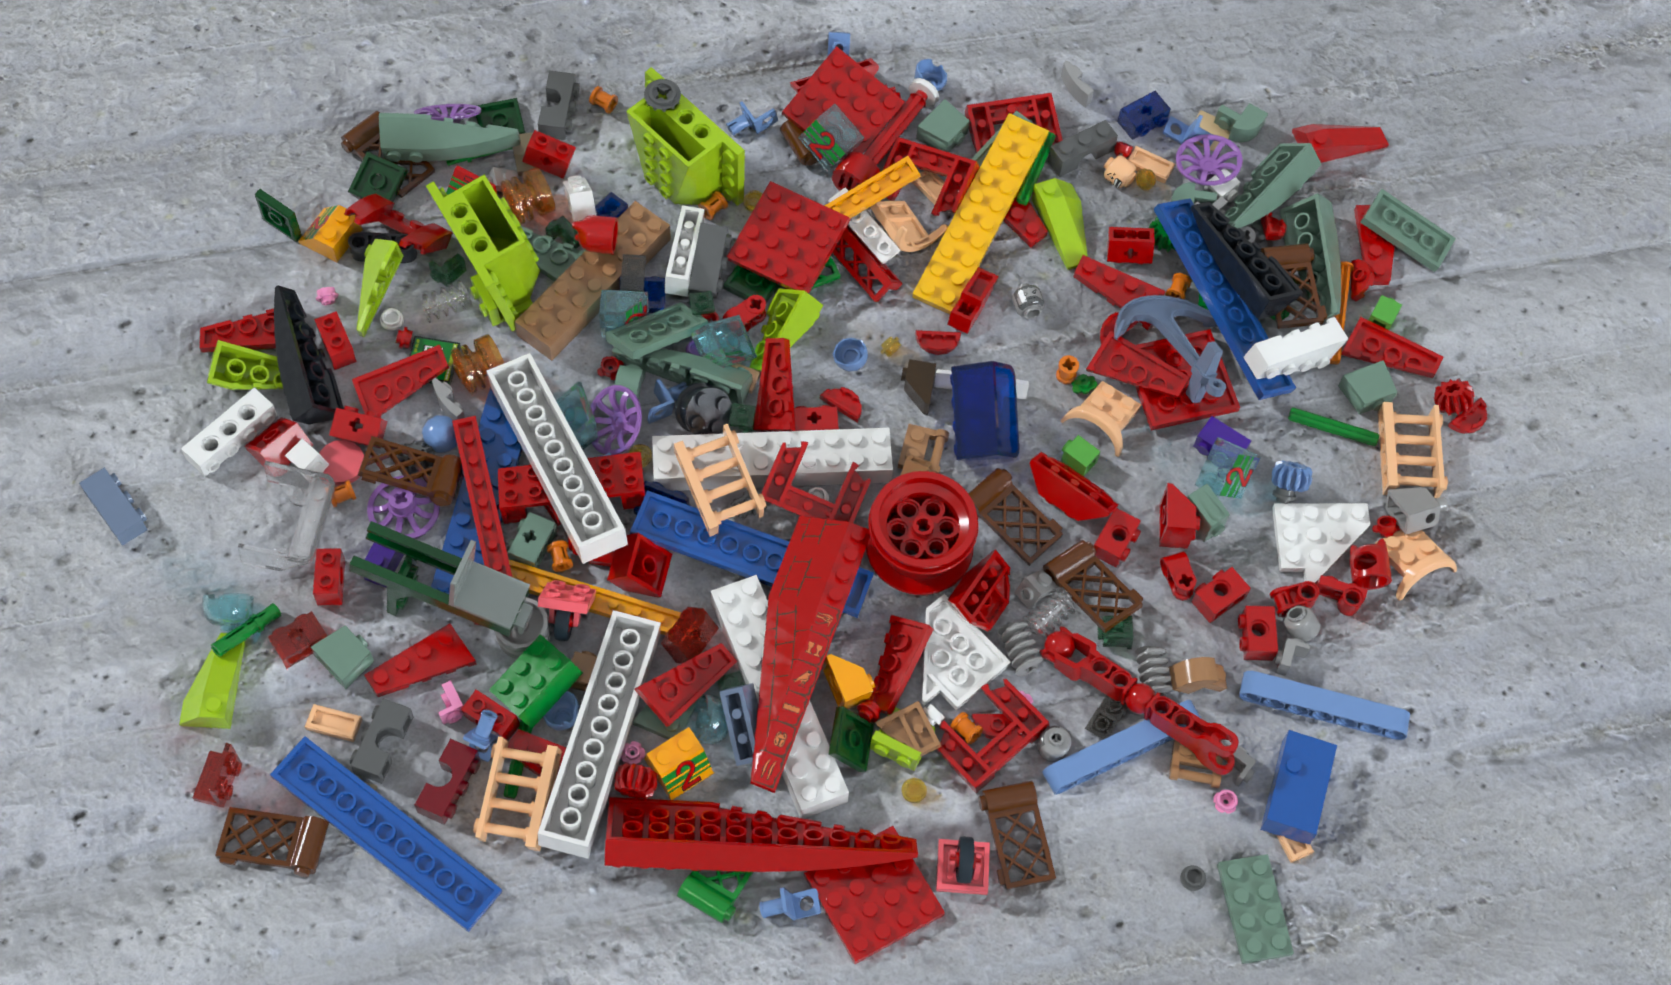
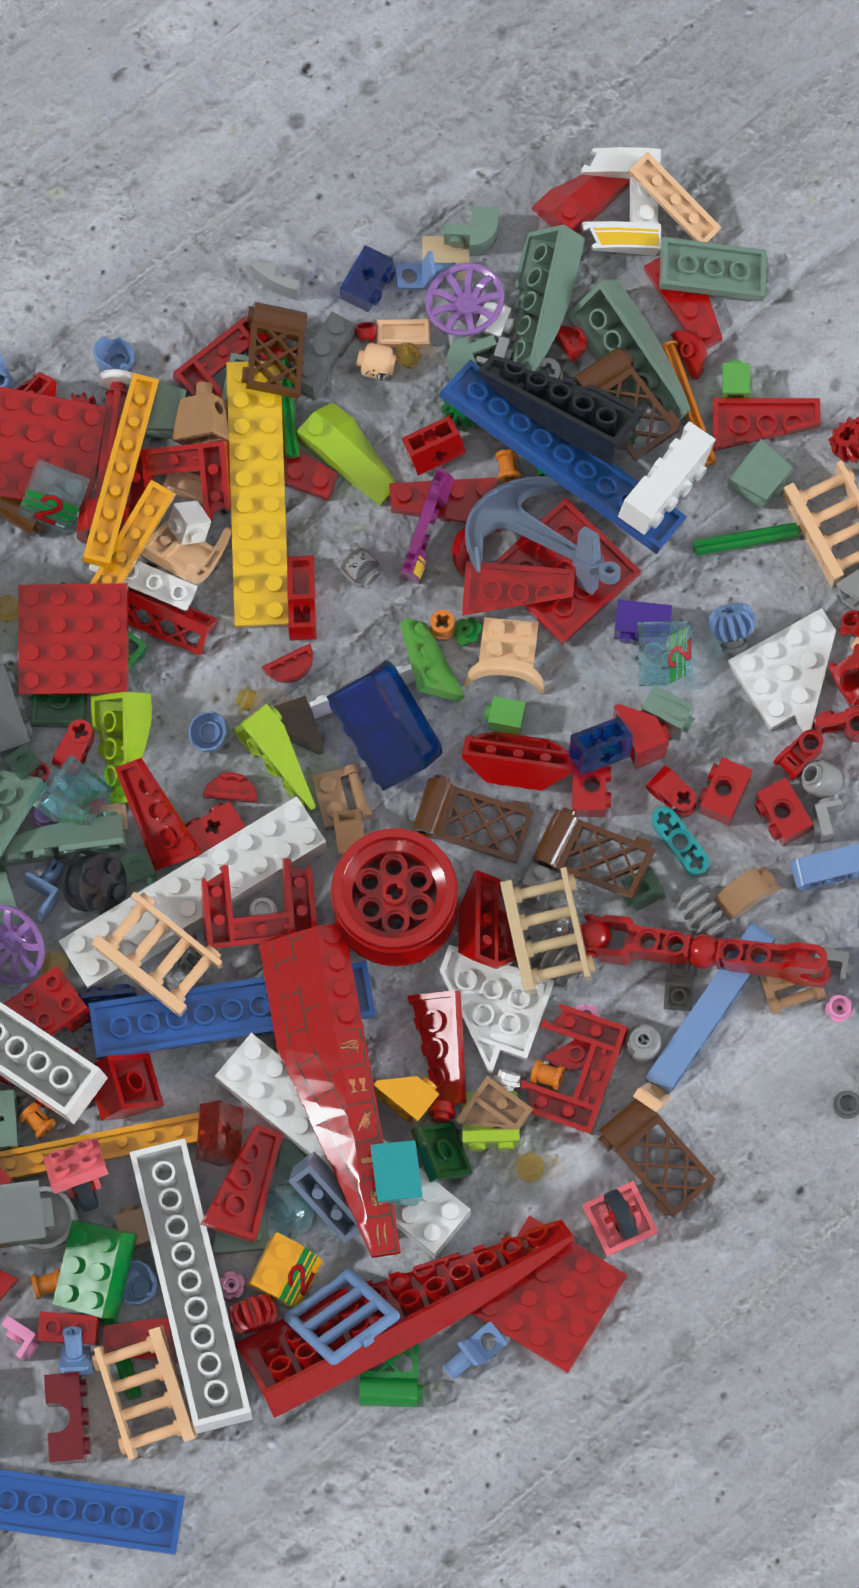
camera: 20 degrees left, 10 degrees up
none -> orange bush [31,1268,60,1300]
none -> light orange plate [82,373,159,569]
none -> white brick [167,501,211,545]
none -> medium nougat torso [172,382,229,445]
none -> lime wedge [231,704,316,812]
none -> reddish brown piece [241,302,307,399]
none -> medium blue bar [283,1269,400,1365]
none -> teal slope [370,1140,423,1206]
none -> magenta wedge [399,468,454,584]
none -> bright green wing [400,618,465,702]
none -> tan fence [500,867,596,995]
none -> clear blue brick [569,716,633,775]
none -> white wedge [581,147,661,256]
none -> light nougat plate [628,152,722,242]
none -> light nougat tile [633,1081,672,1112]
none -> teal beam [651,806,709,878]

